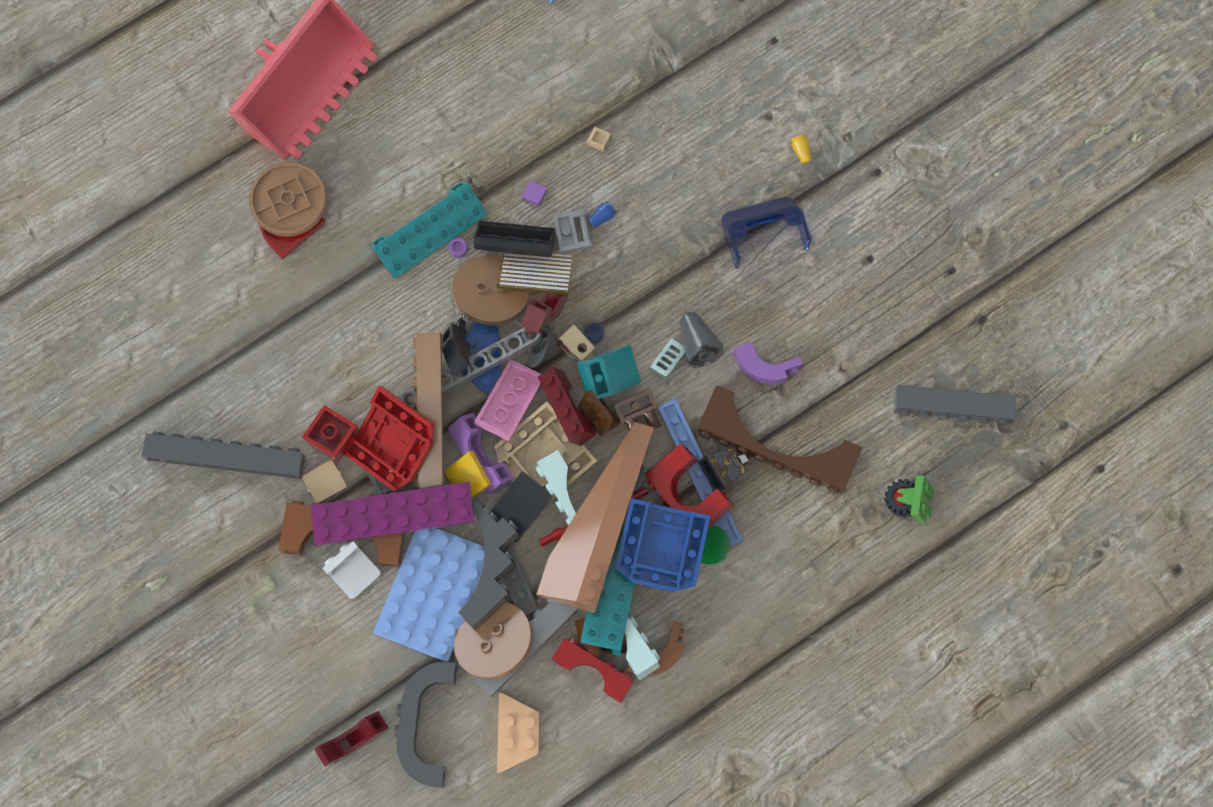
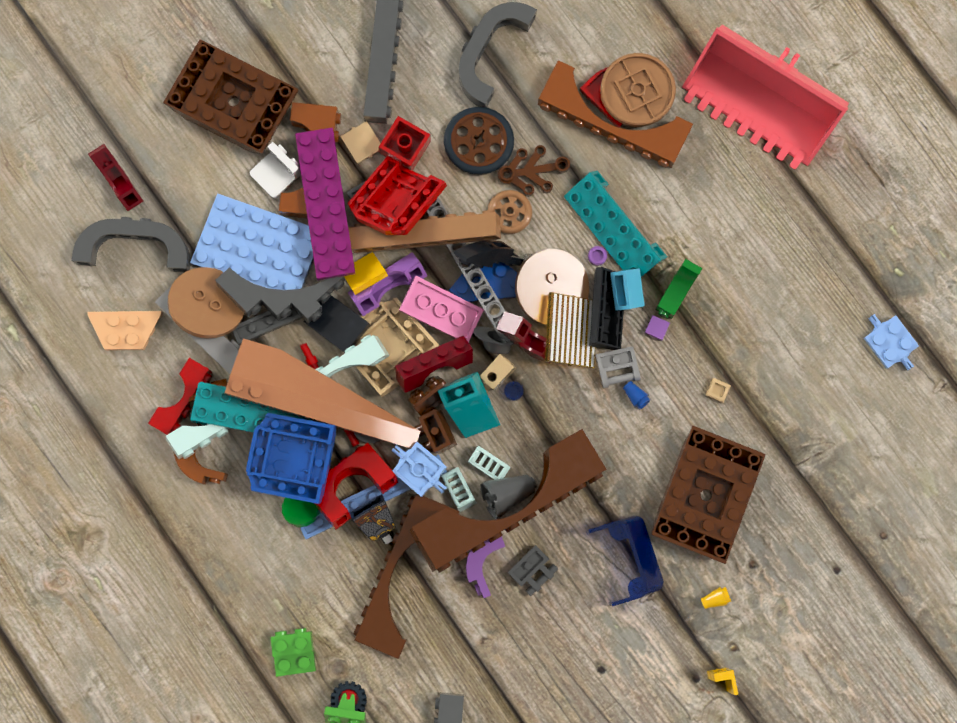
camera: 85 degrees right, 5 degrees up
none -> reddish brown slope [163,39,299,154]
none -> bright green plate [271,628,316,677]
none -> light blue plate [392,442,447,497]
none -> reddish brown arch [409,429,607,573]
none -> light aqua slope [441,467,477,512]
none -> wedge [444,107,514,175]
none -> dark grey arch [459,2,537,108]
none -> medium nougat plate [488,190,532,234]
none -> reddish brown plant [498,145,570,197]
none -> dark grey plate [507,545,558,596]
none -> dark orange arch [538,60,693,168]
none -> medium azure brick [610,268,645,310]
none -> reddish brown slope [651,426,766,564]
none -> green arch [655,259,703,319]
none -> yellow panel [707,668,738,695]

